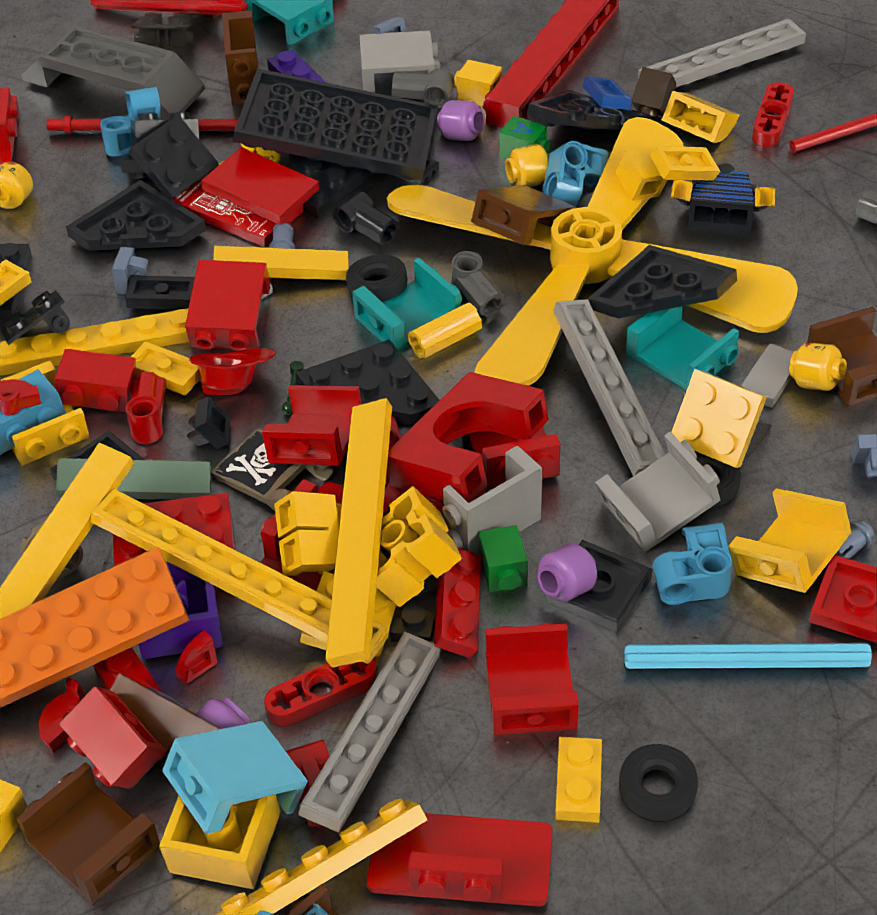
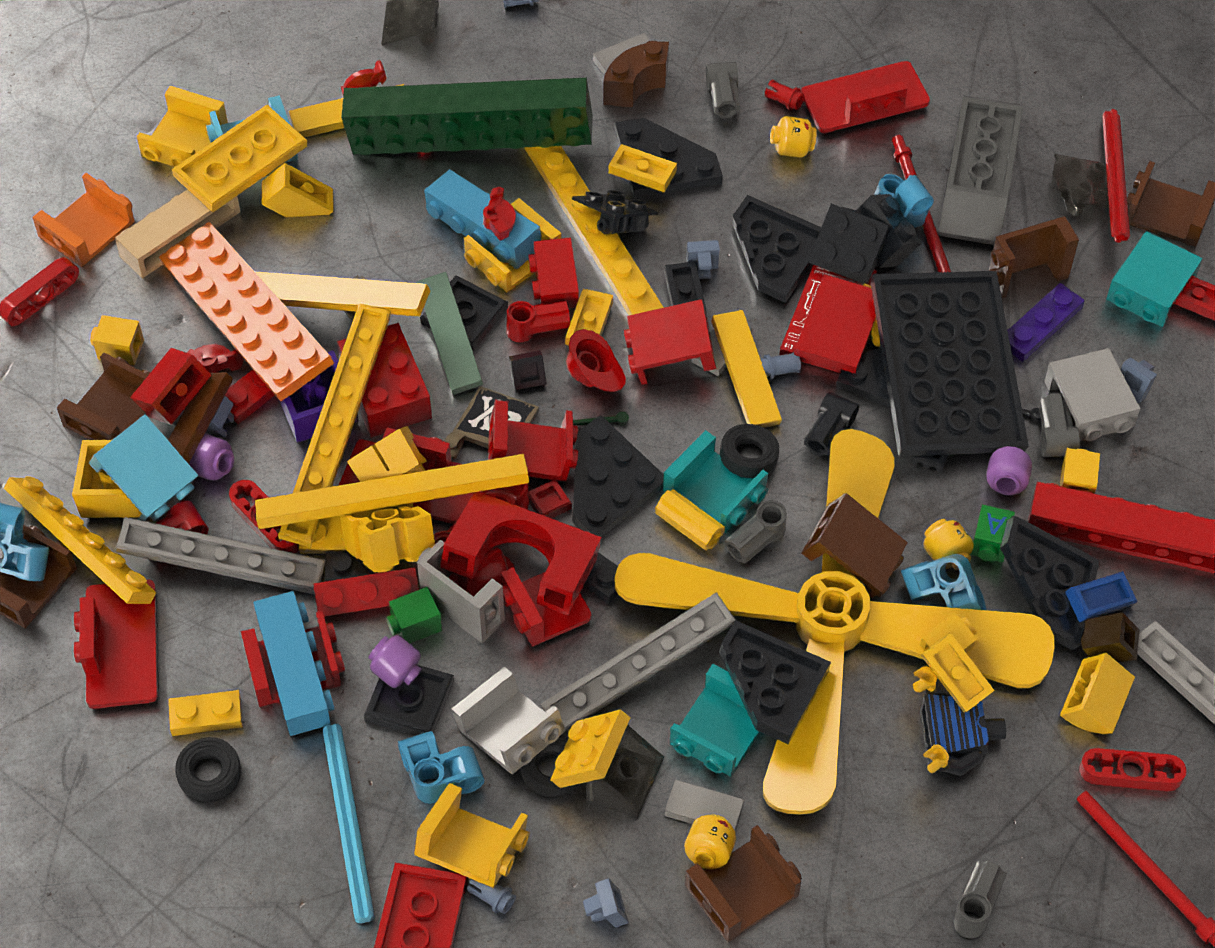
camera: 75 degrees right, 10 degrees up
red tile [176,630,218,685] -> none
none -> dark azure brick [253,591,335,736]

